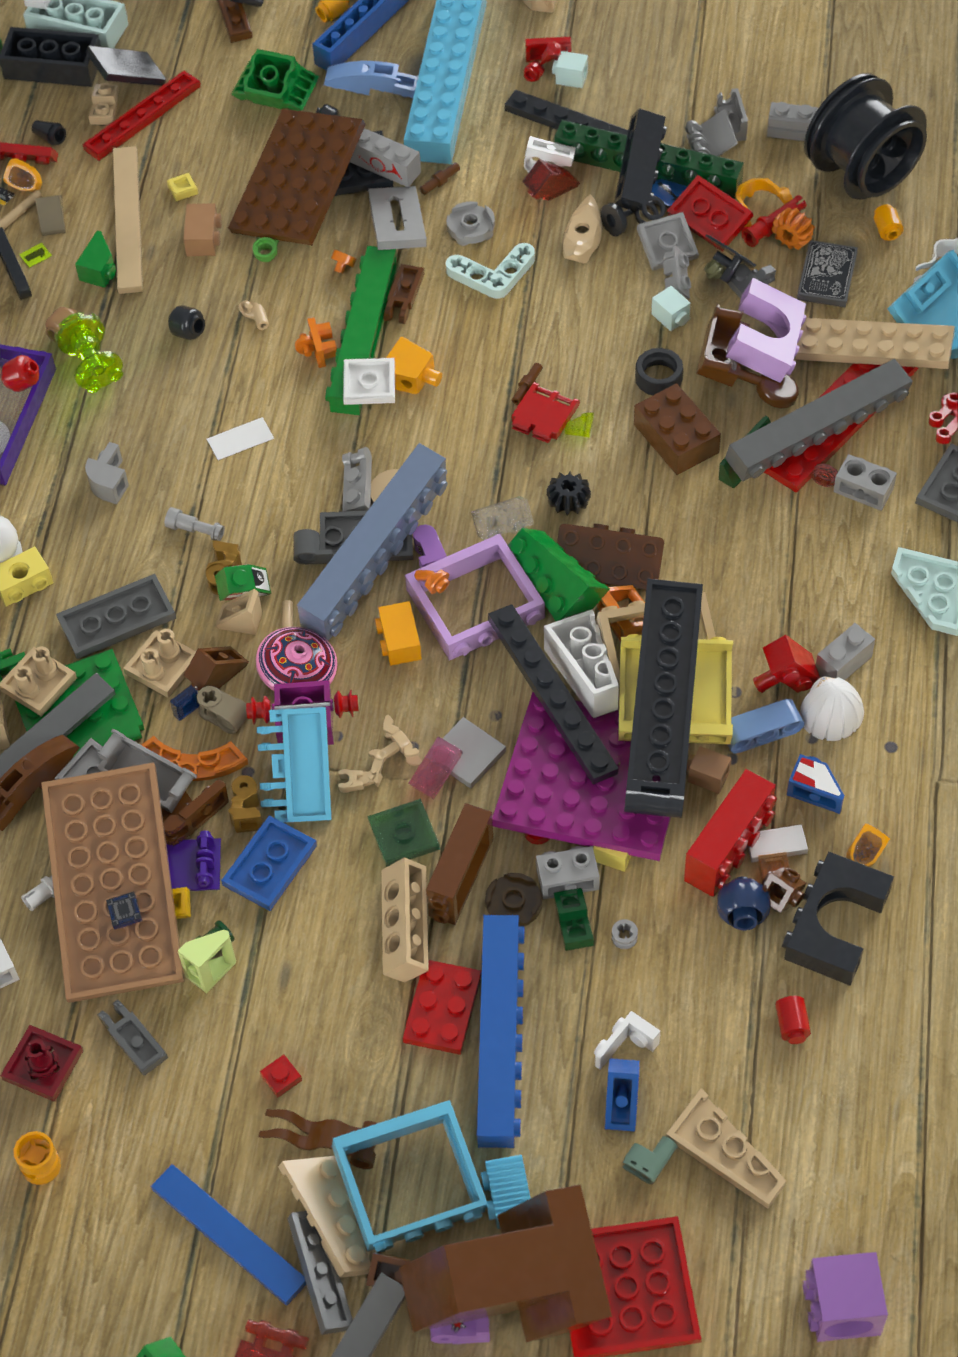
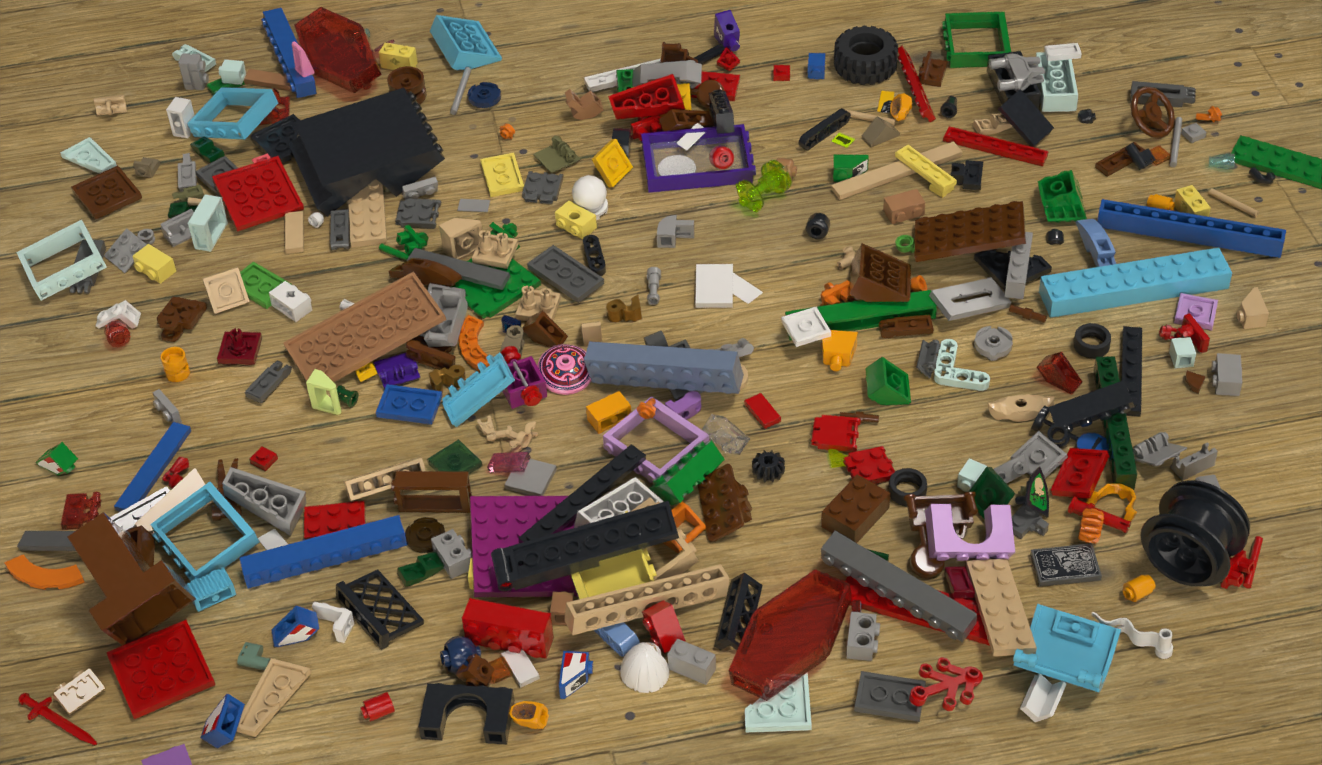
camera: 70 degrees right, 10 degrees down
tile [106,892,143,930] -> none
green slope [215,564,271,601] -> none
white plate [524,137,576,173] -> none
light grey bush [612,919,638,949] -> none
none -> light grey plate [153,389,182,424]
none -> red piece [162,457,190,489]
none -> blue slope [200,694,245,748]
none -> light grey wedge [222,467,306,536]
none -> white sticker [258,529,288,550]
none -> black fence [336,569,424,650]
none -> tan brick [565,564,730,635]
none -> black beam [583,235,606,276]
none -> white tile [695,264,733,308]
none -> black fence [714,572,763,654]
none -> clear red container [729,570,852,701]
none -> red tile [744,393,781,429]
none -> red plate [843,446,895,484]
none -> reddish brown slope [849,243,911,302]
none -> green slope [865,357,911,405]
none -> light yellow tile [895,145,957,192]
none -> dark grey hinge [916,340,941,379]
none -> dark red tile [944,567,975,598]
none -> black plate [951,160,983,190]
none -> dark green tile [969,467,1015,520]
none -> light grey connector [989,54,1045,92]
none -> black tyre [1074,323,1111,359]
none -> black piece [1078,109,1096,124]
none -> lavender tile [1174,293,1218,330]
none -> reddish brown tile [1185,371,1206,394]
none -> light grey brick [1211,353,1242,396]

